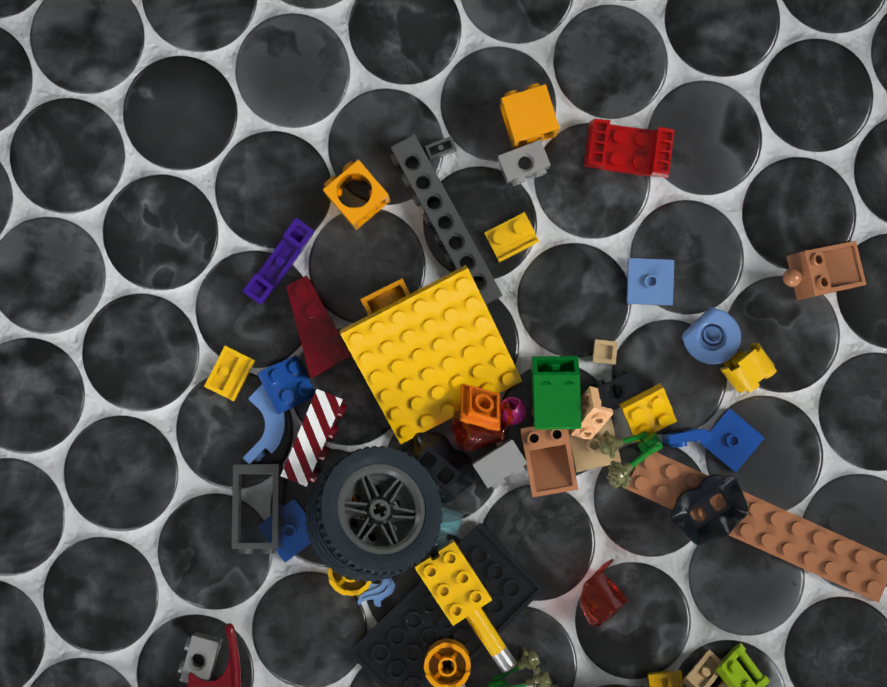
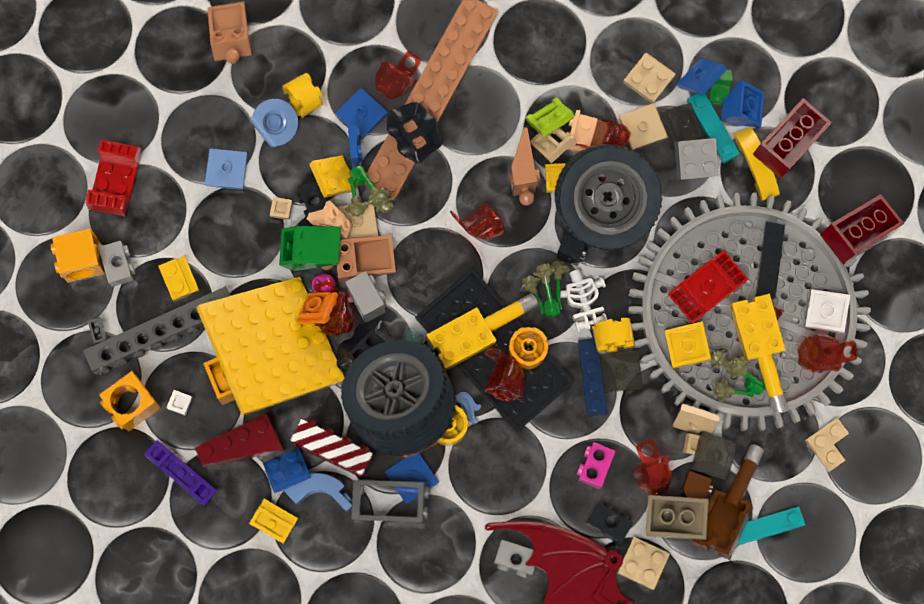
camera: 90 degrees left, 10 degrees down
none -> white plate [167,390,193,416]
none -> clear red piece [375,51,421,99]
none -> clear red piece [485,348,525,402]
none -> nougat slope [510,128,540,205]

